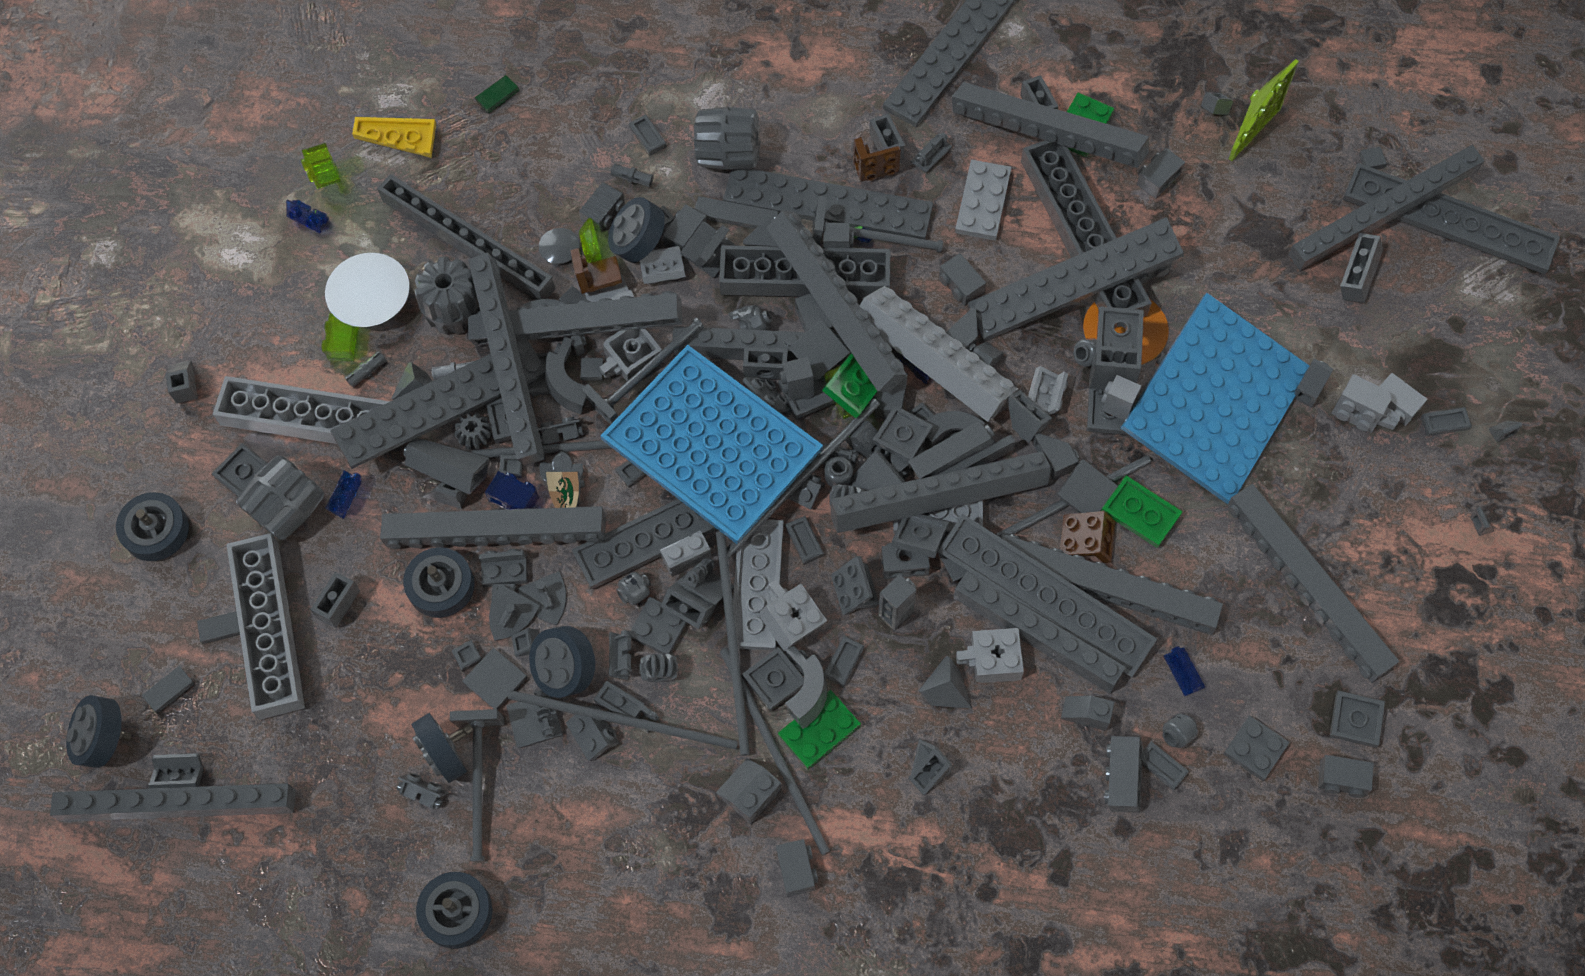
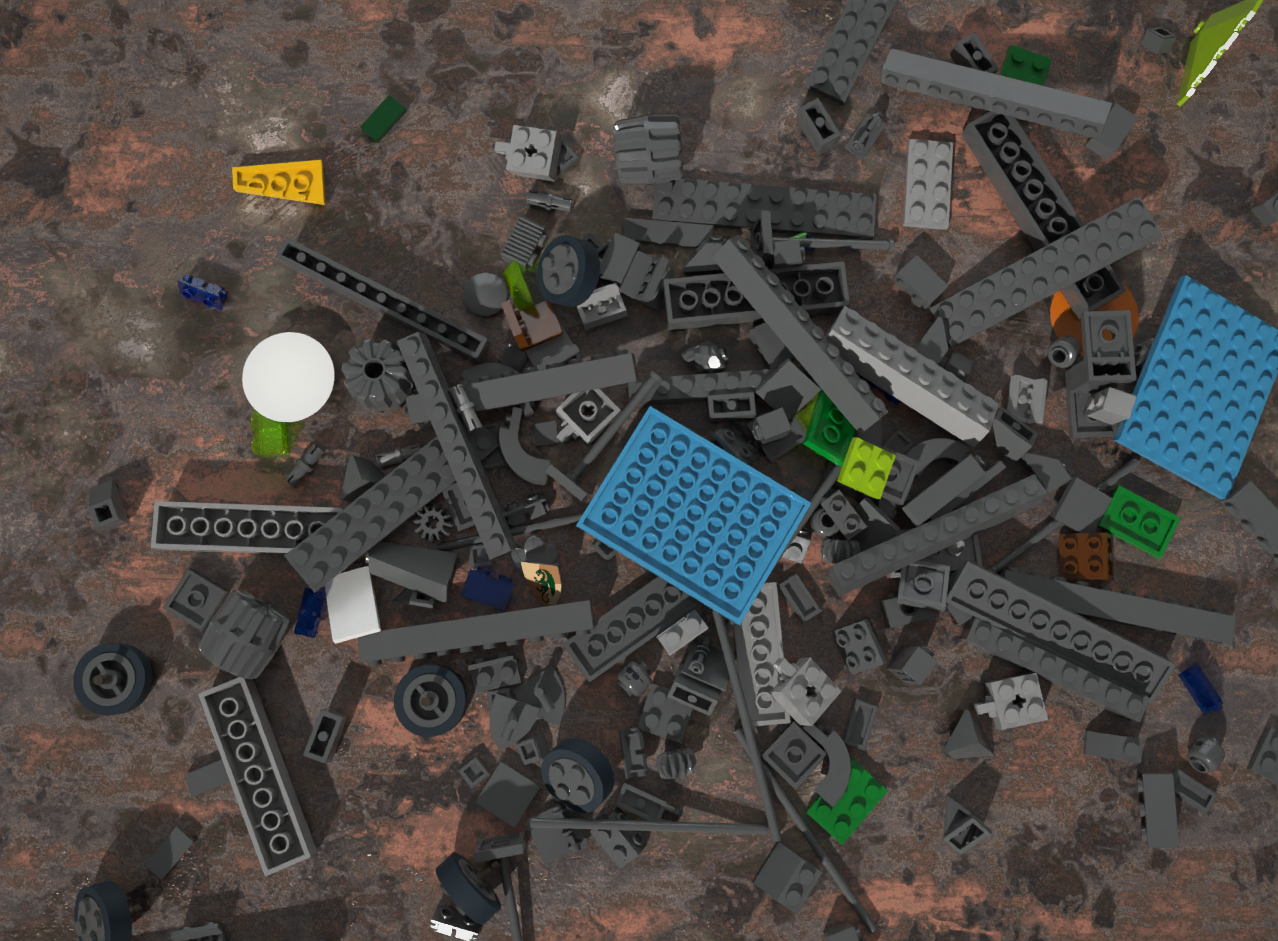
camera: 15 degrees left, 15 degrees up
clear neon green brick [301,143,341,189] -> none
reddish brown bracket [853,137,901,182] -> none
none -> white tile [325,566,381,644]
none -> light grey pin [448,384,482,432]
none -> light grey hinge [494,125,563,182]
none -> dark grey hinge [820,490,867,541]
none -> lime plate [837,437,896,499]

